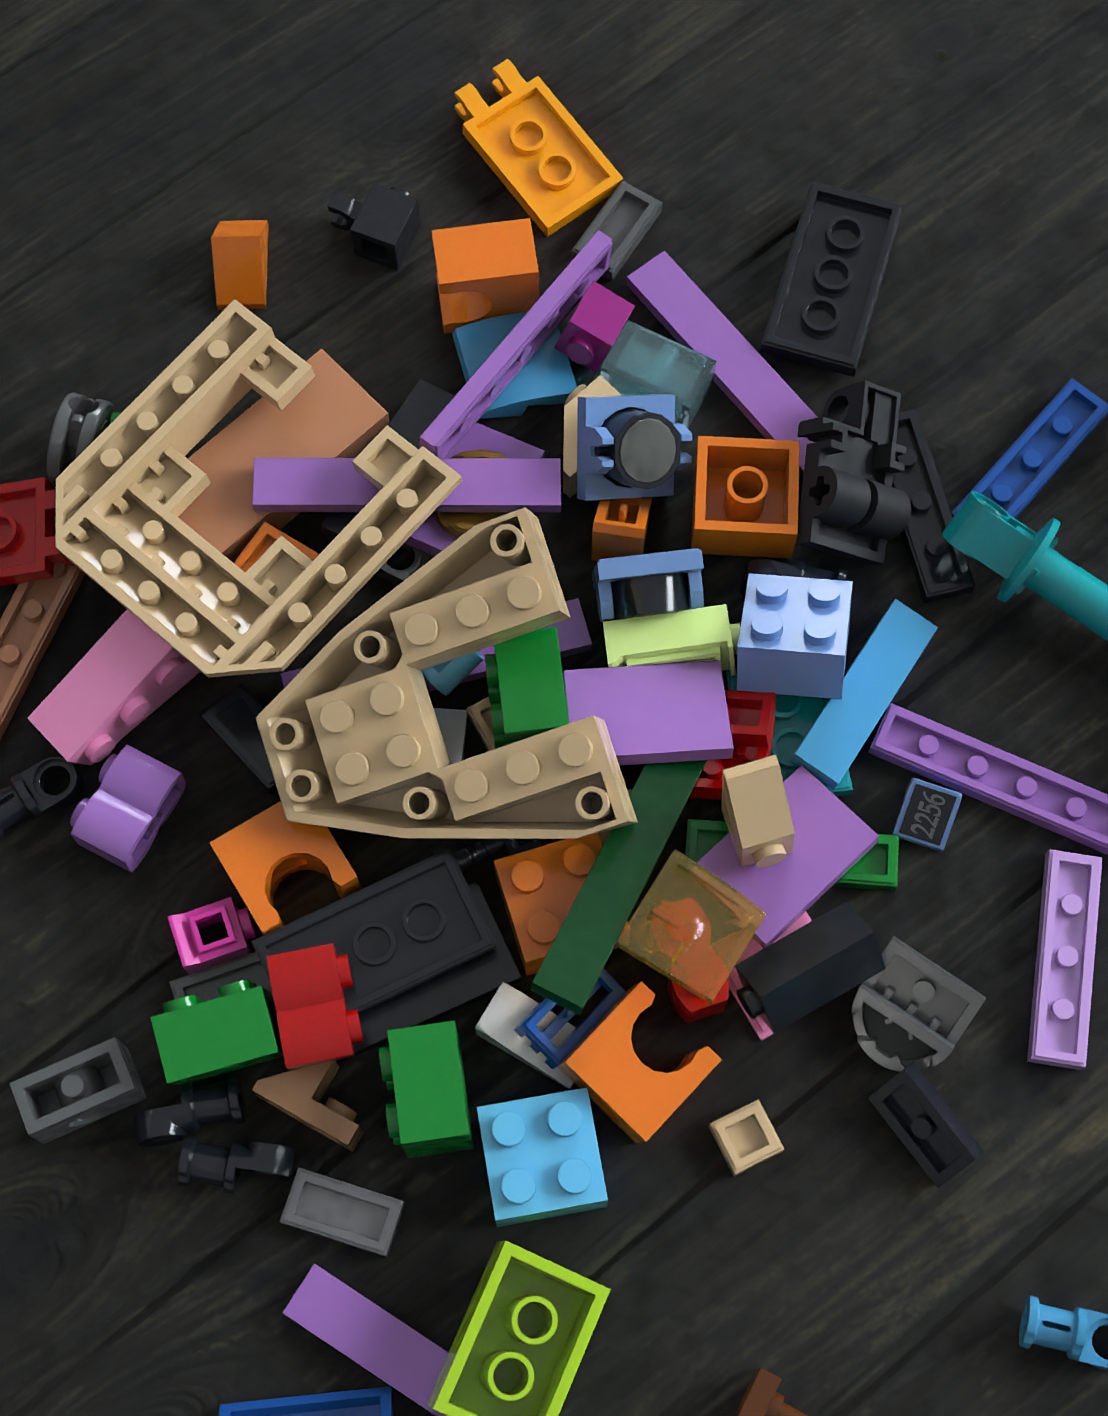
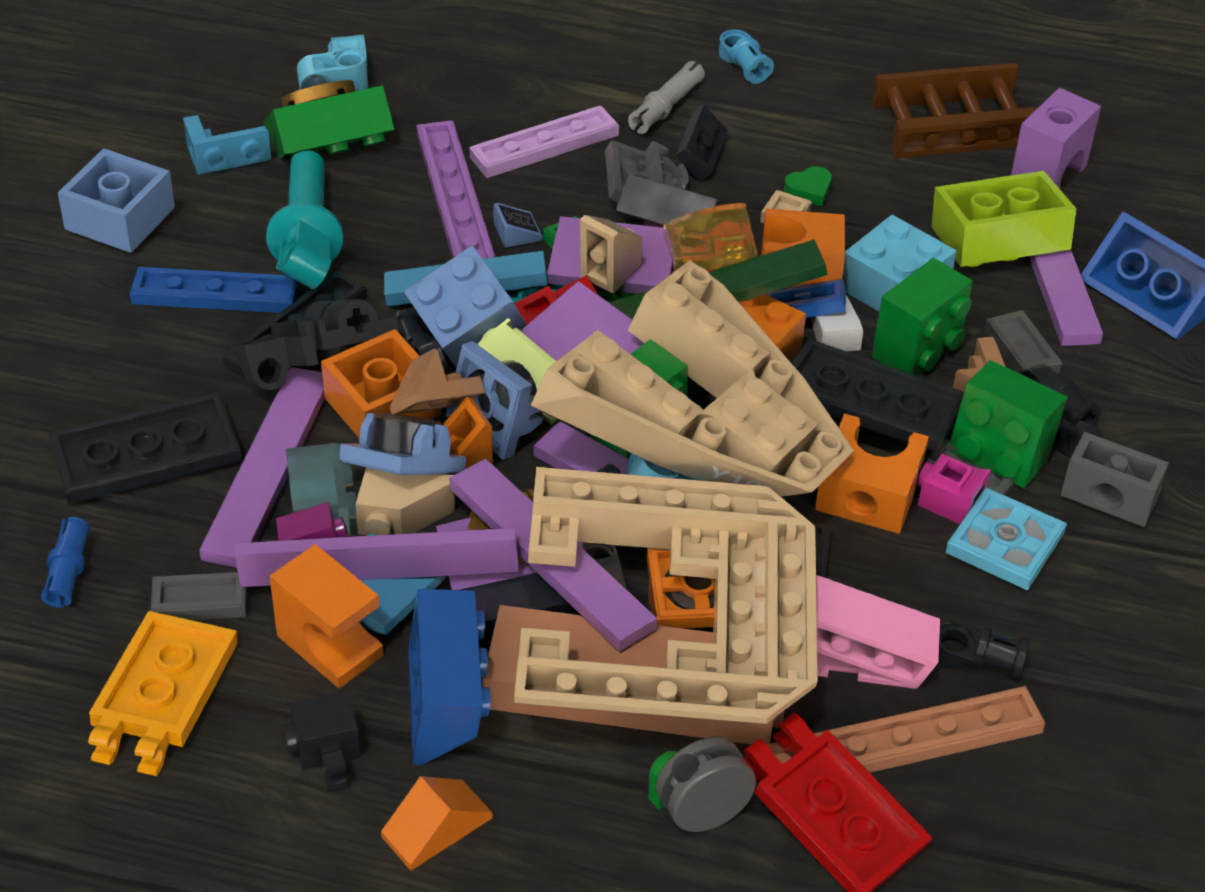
camera: 130 degrees left, 25 degrees down
medium lavender brick [70,745,187,873] -> none
red brick [266,943,363,1070] -> none
none -> blue pin [41,517,90,608]
none -> medium nougat slope [390,349,485,415]
none -> blue slope [408,589,490,765]
none -> light grey pin [628,61,705,134]
none -> green tile [784,166,832,207]
none -> medium azure piece [945,487,1067,591]

